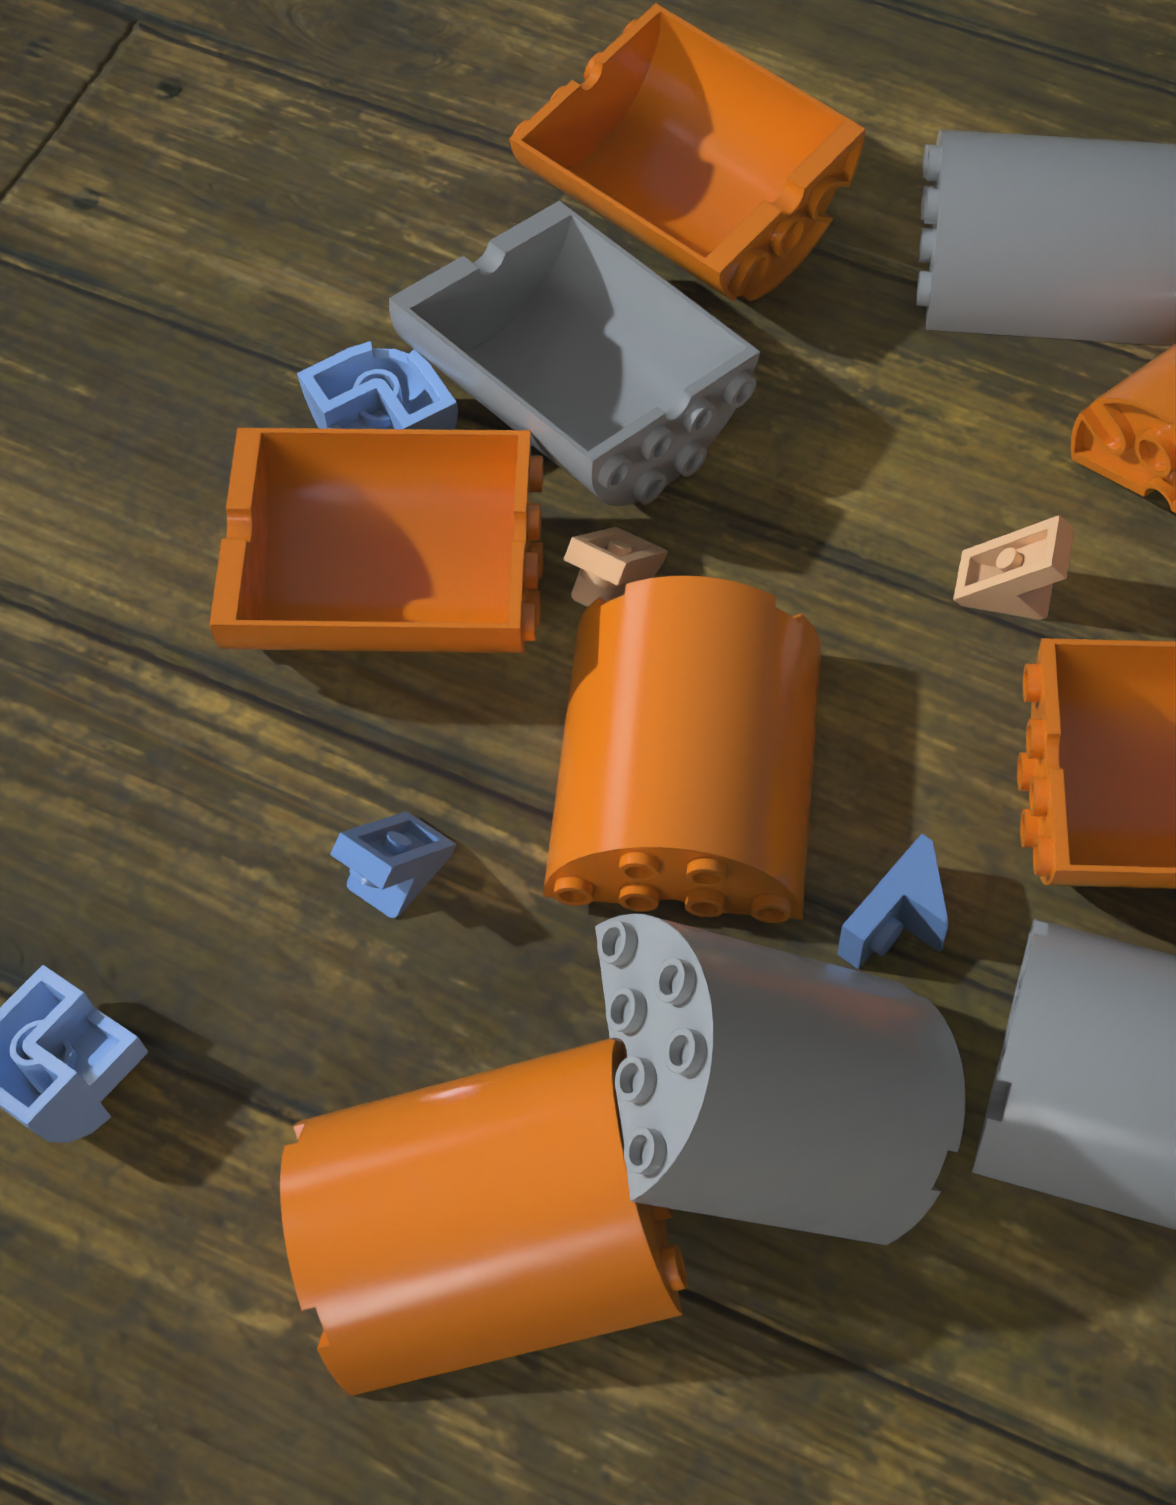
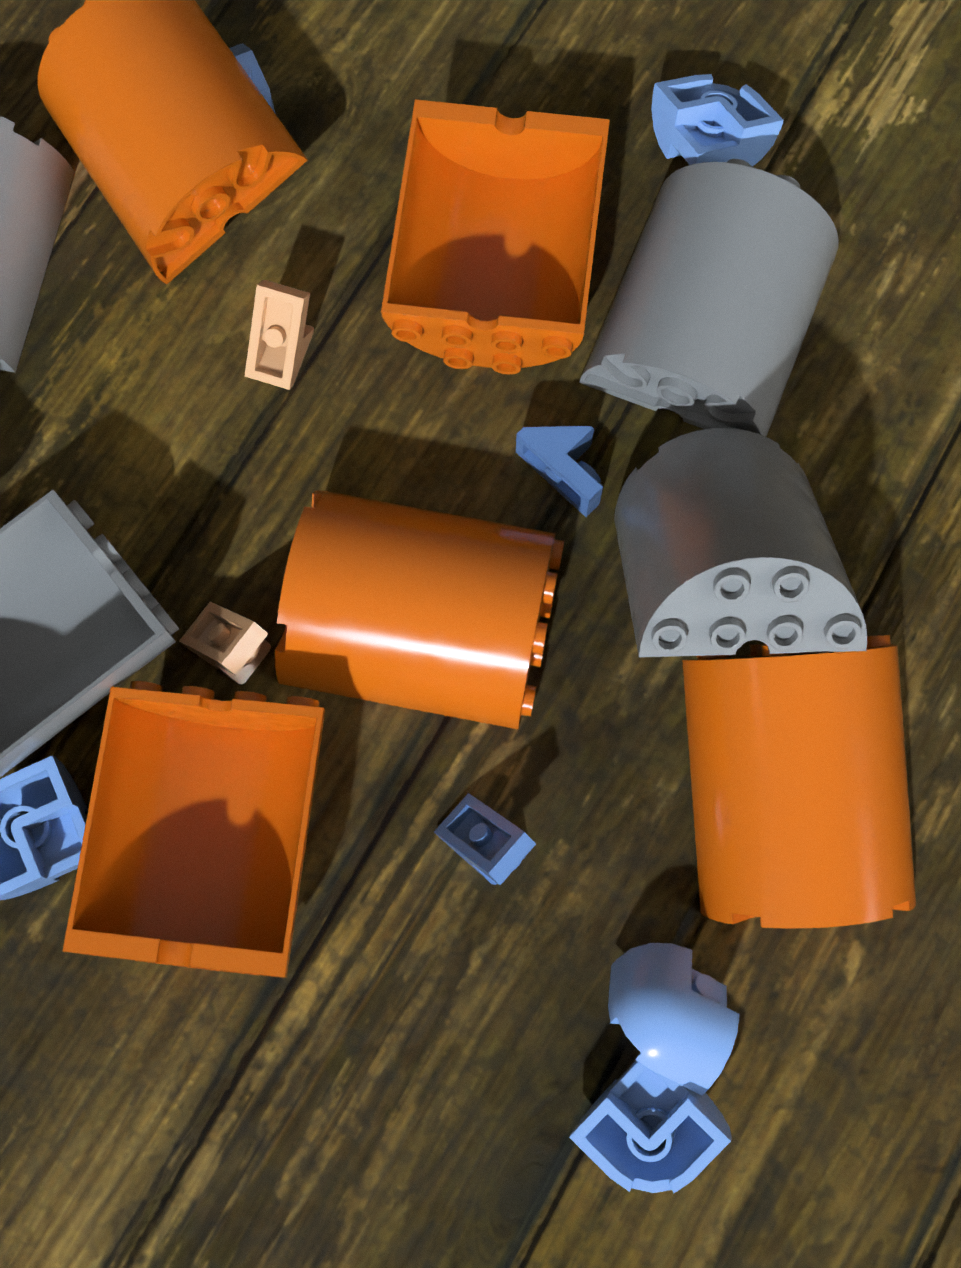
camera: 85 degrees left, 15 degrees up
none -> light blue brick [608,943,740,1095]

